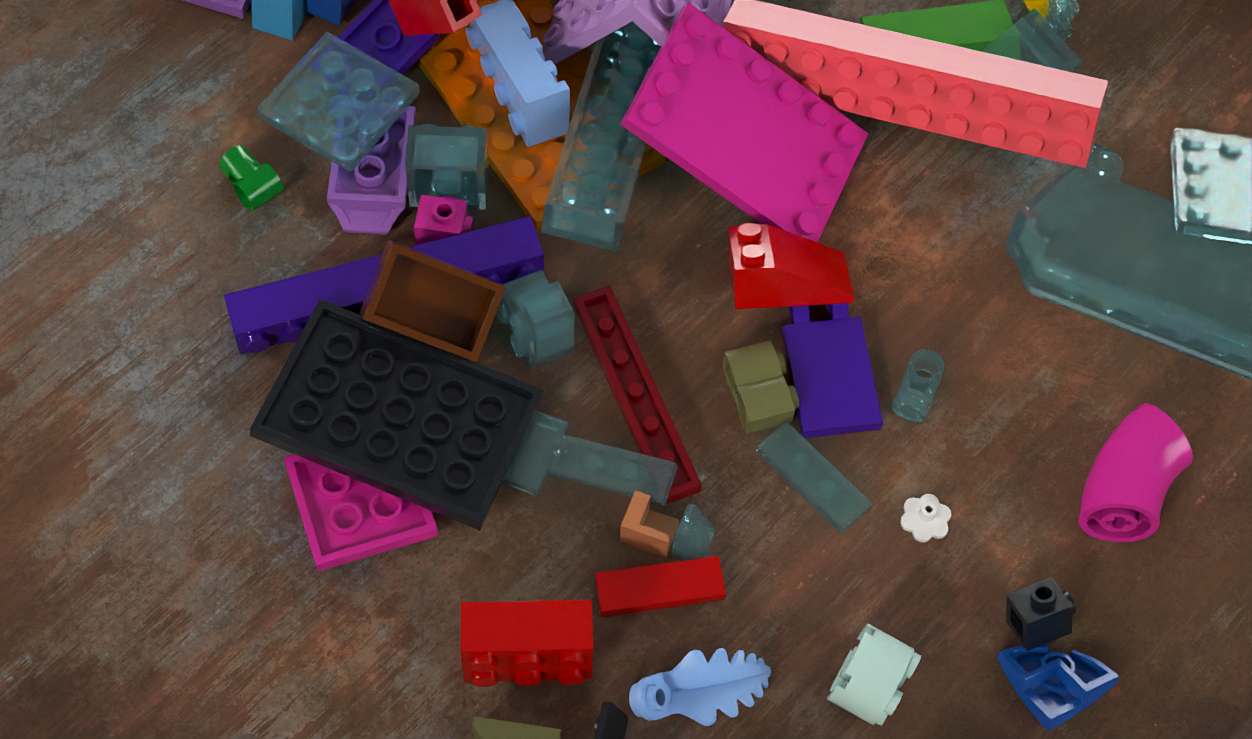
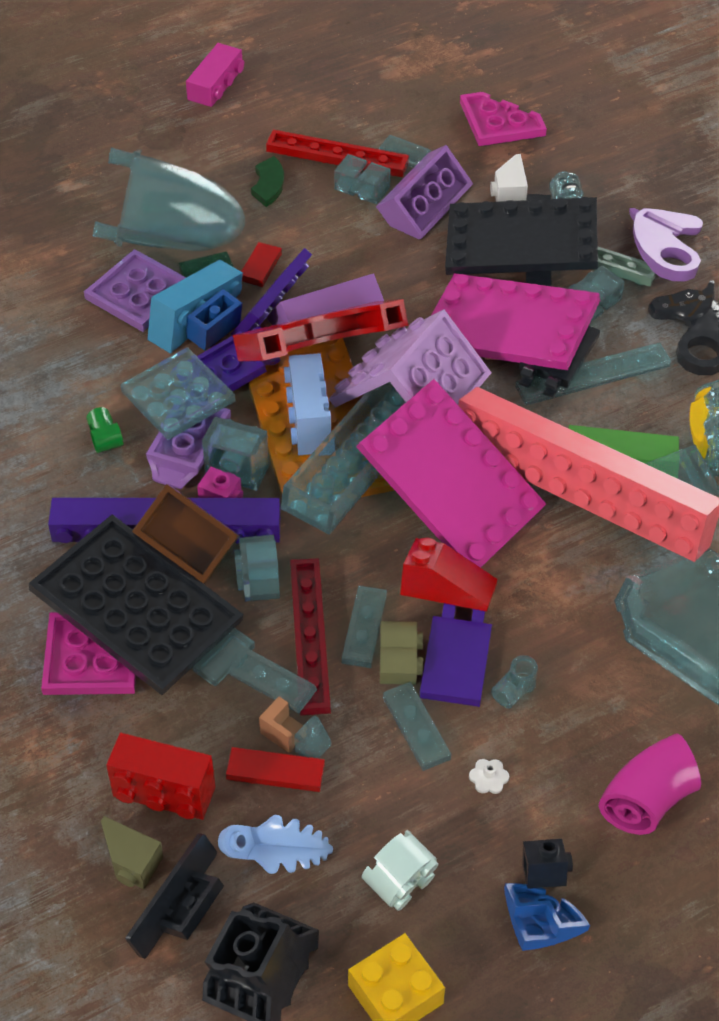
camera: 20 degrees right, 10 degrees down
none -> clear light blue tile [342,585,387,668]

